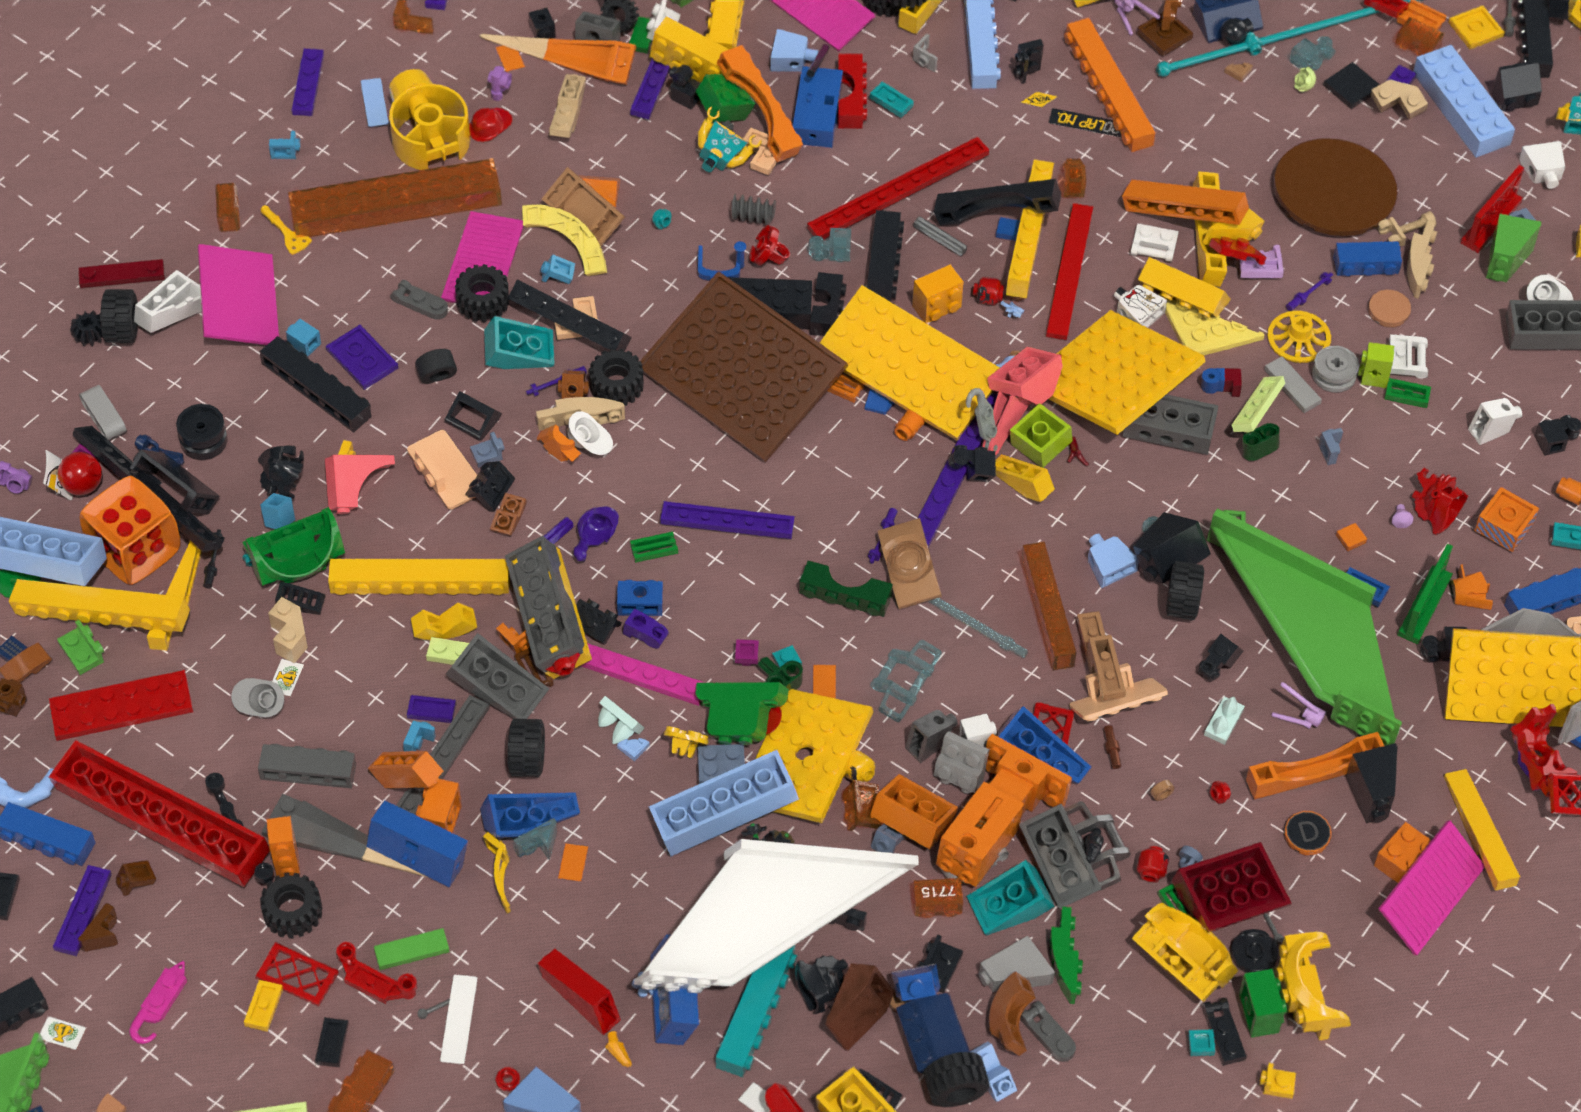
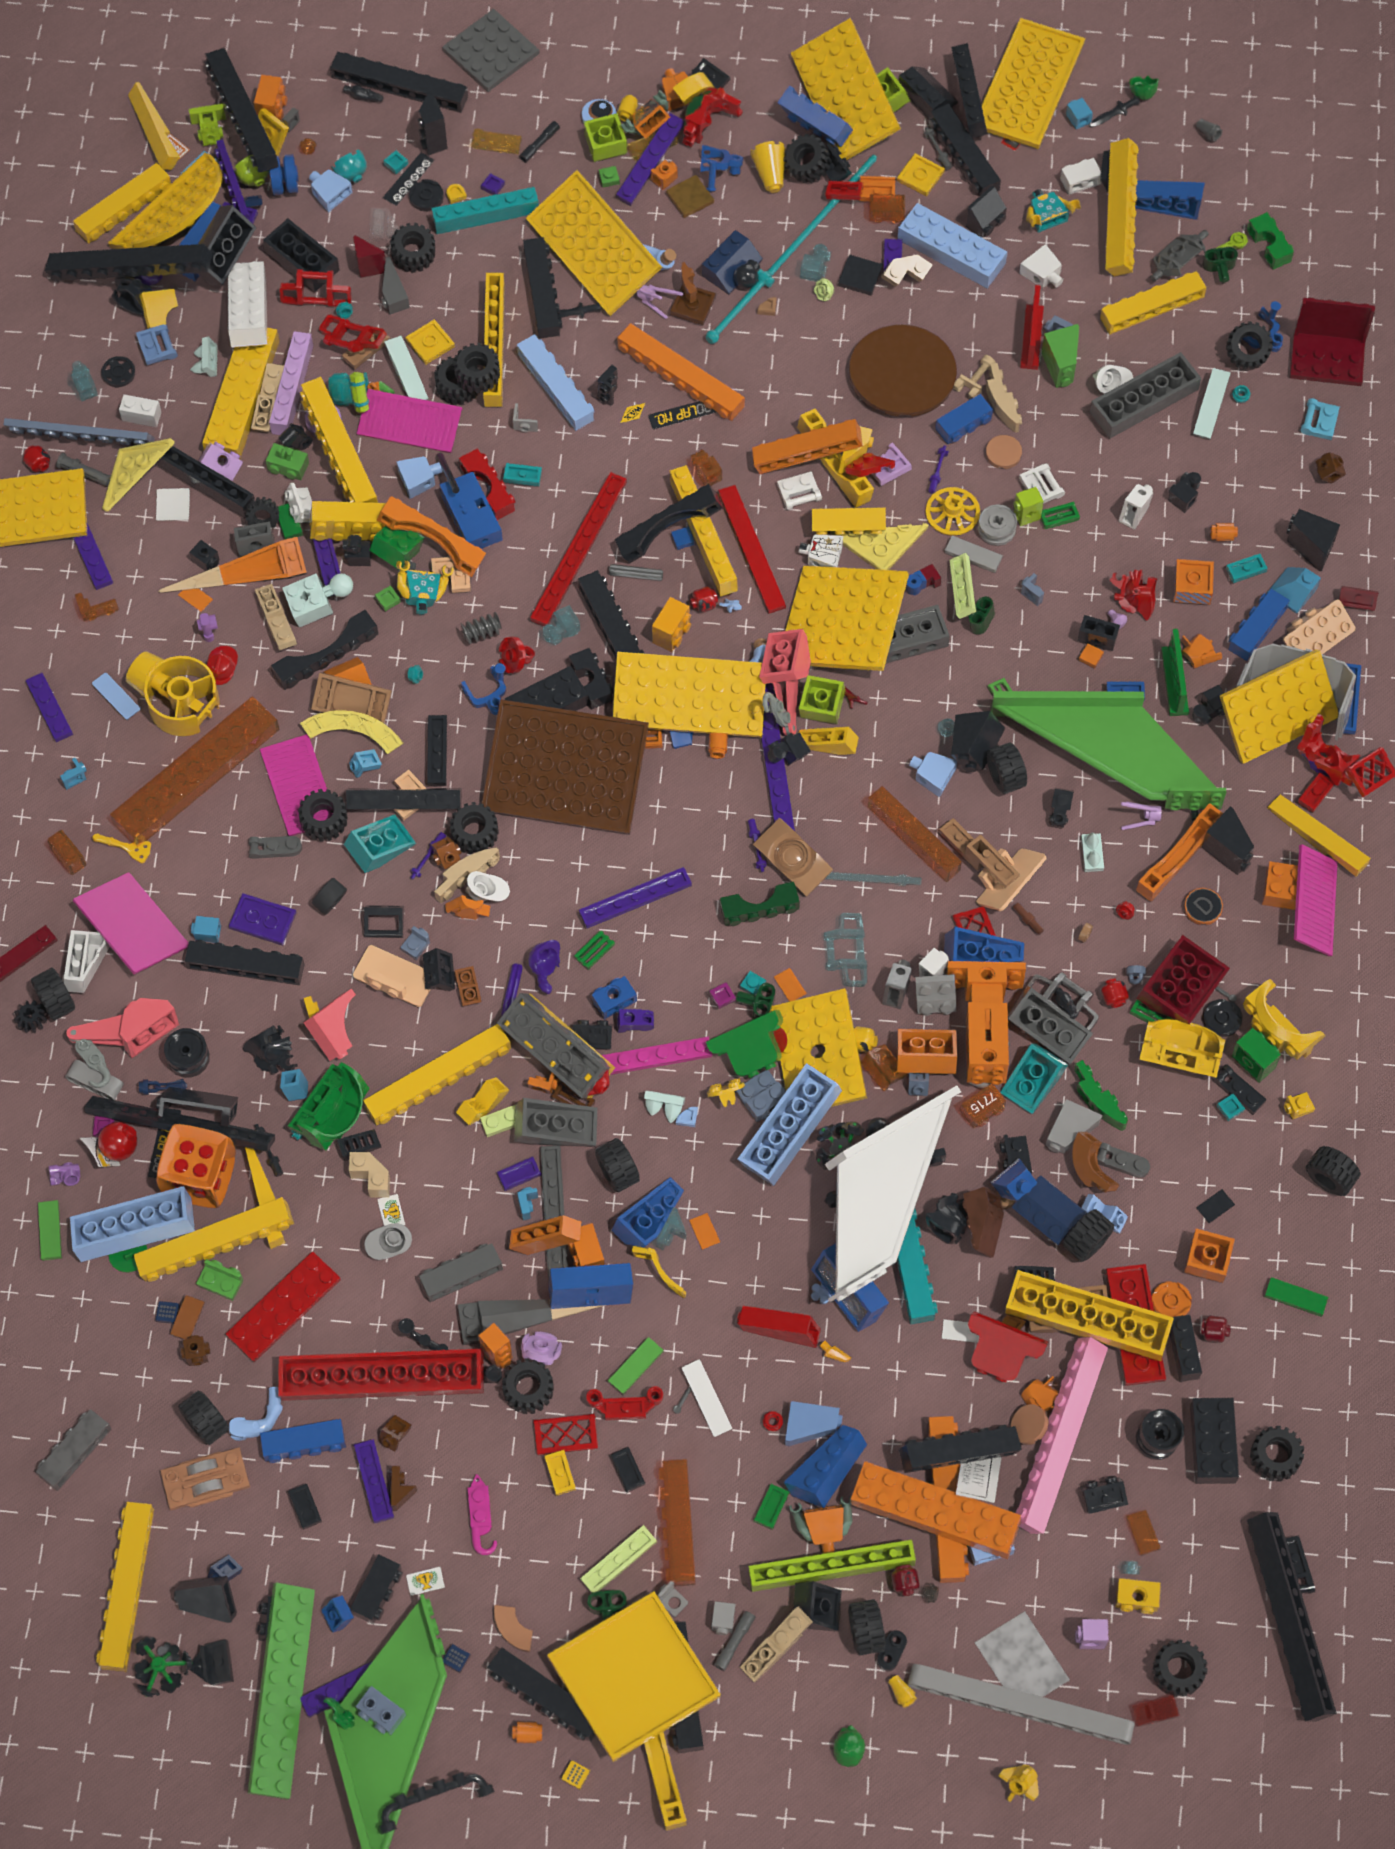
camera: 30 degrees left, 10 degrees up
none -> coral slope [67,998,179,1088]
none -> black arch [271,610,379,690]
none -> light aqua brick [283,573,353,627]
none -> bright green plate [375,586,401,611]
none -> black plate [427,715,447,786]
none -> lavender plate [521,1332,562,1365]
none -> black brick [1077,615,1120,651]
none -> red plate [1298,773,1335,813]

